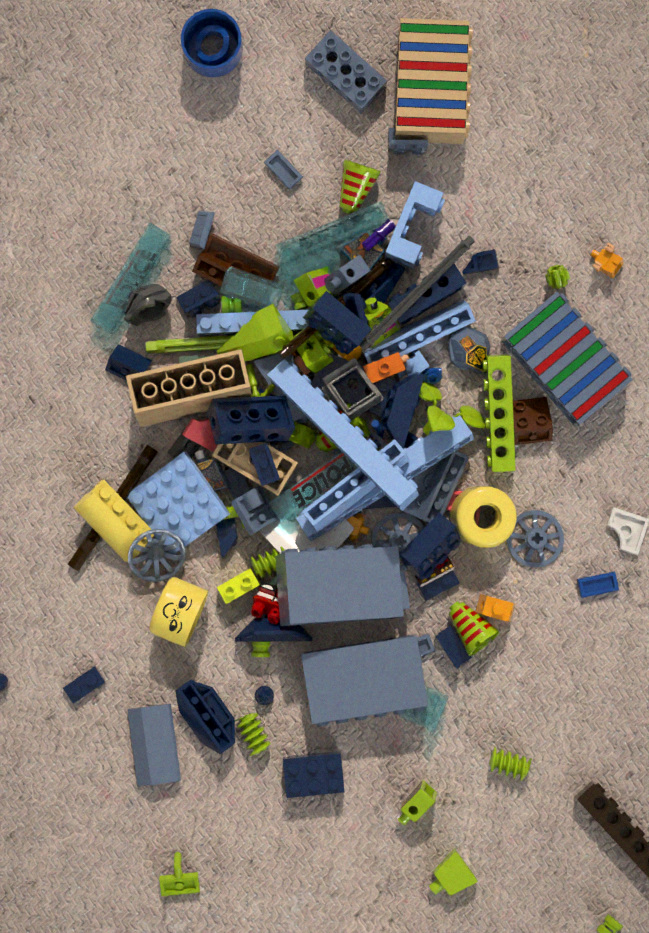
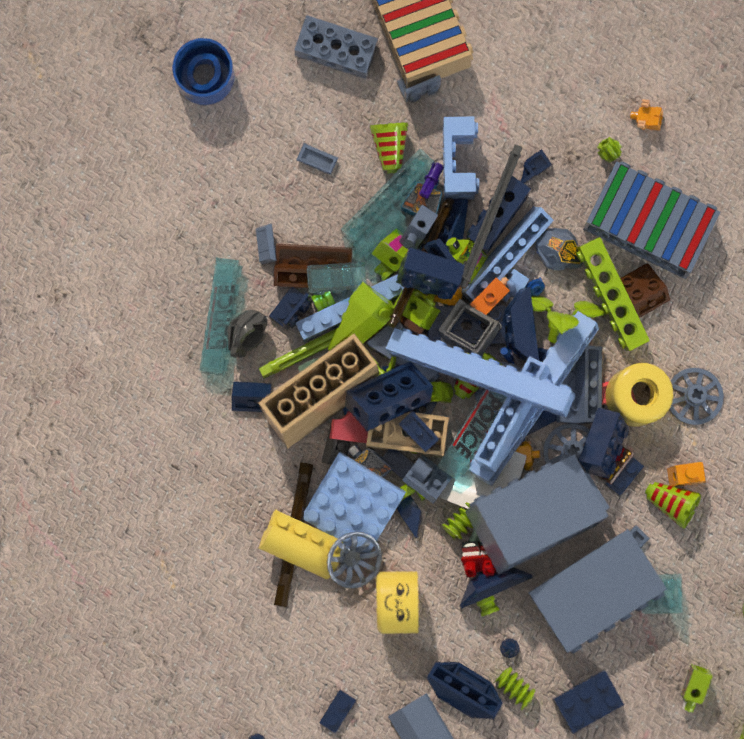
camera: 25 degrees left, 5 degrees down
neon yellow brick [217,568,260,604] -> none
dark blue panel [435,625,472,669] -> none

